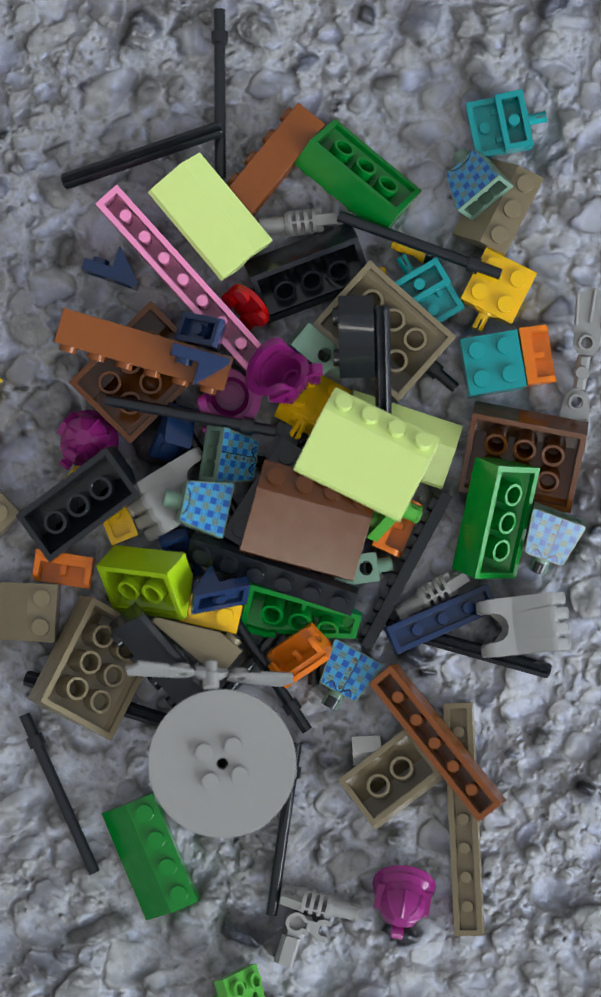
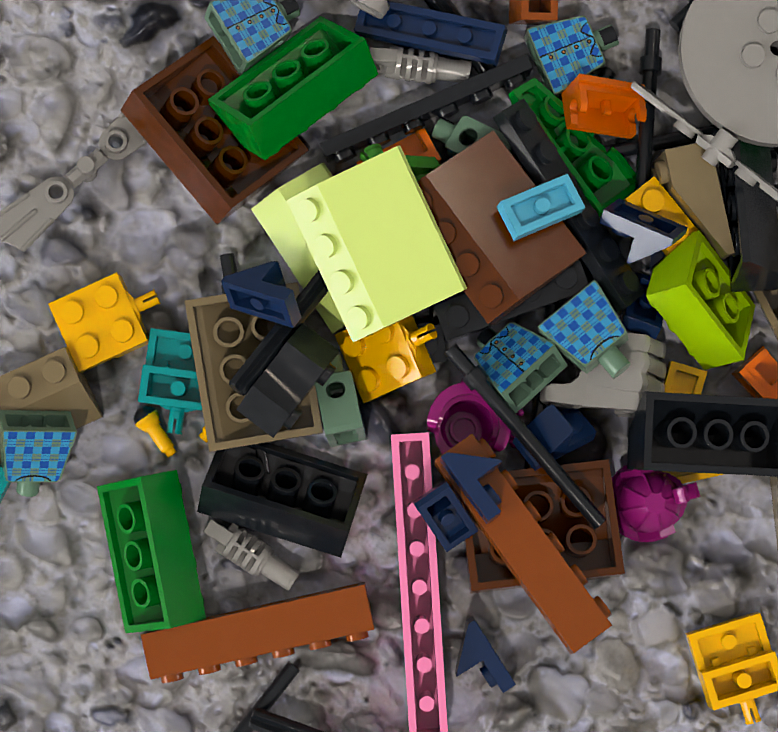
camera: 140 degrees left, 0 degrees up
yellowish green slope [148,153,273,281] -> none
red piece [221,284,269,331] -> none
magenta helmet [246,337,323,404] -> none
black bar [337,210,503,280] -> none
teal brick [458,329,527,399] -> none
orange hinge [517,325,557,387] -> none
none -> dark blue slope [221,261,302,328]
none -> medium azure plate [497,174,586,241]

